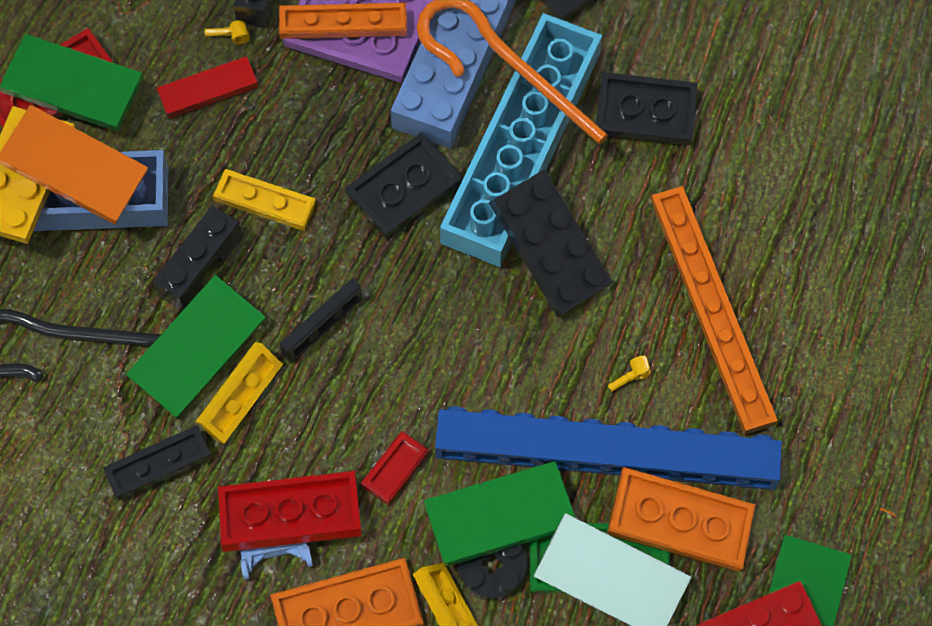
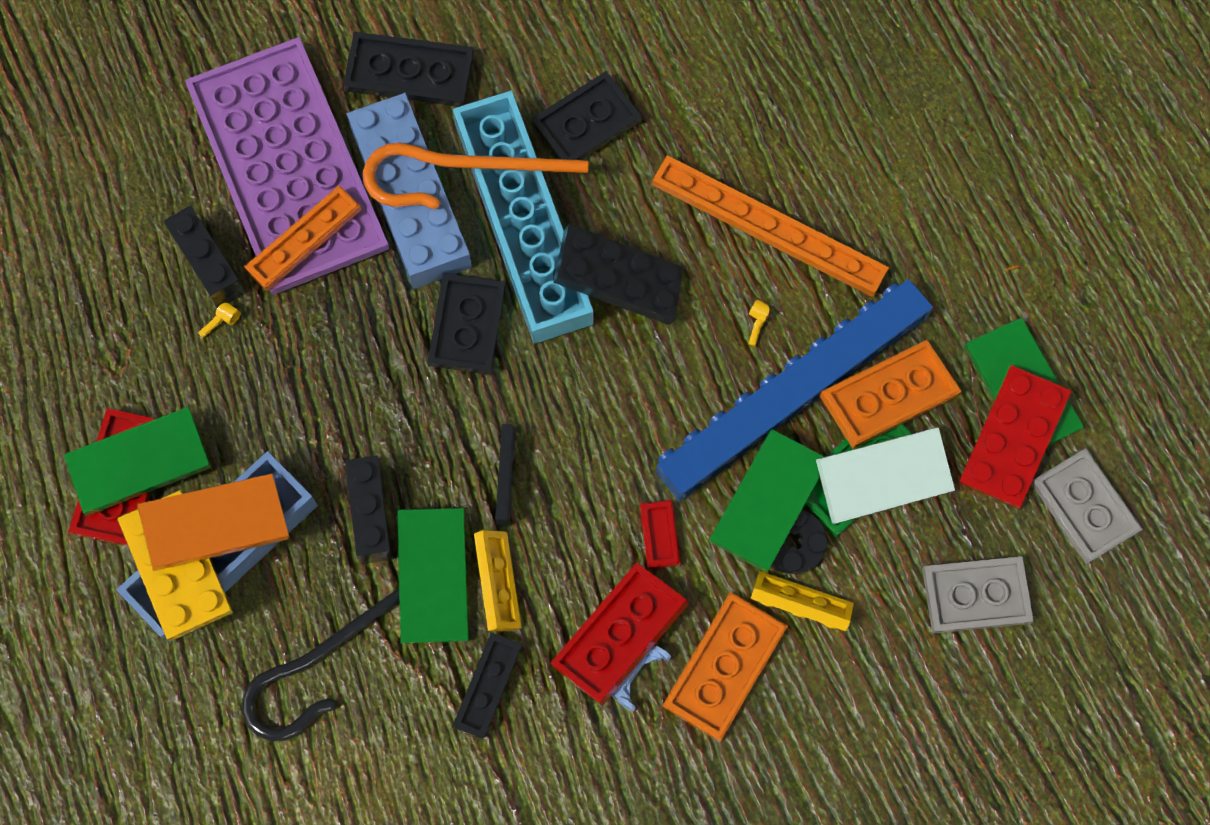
camera: 45 degrees left, 5 degrees up
red tile [157,56,258,119] -> none
yellow tile [213,169,316,231] -> none

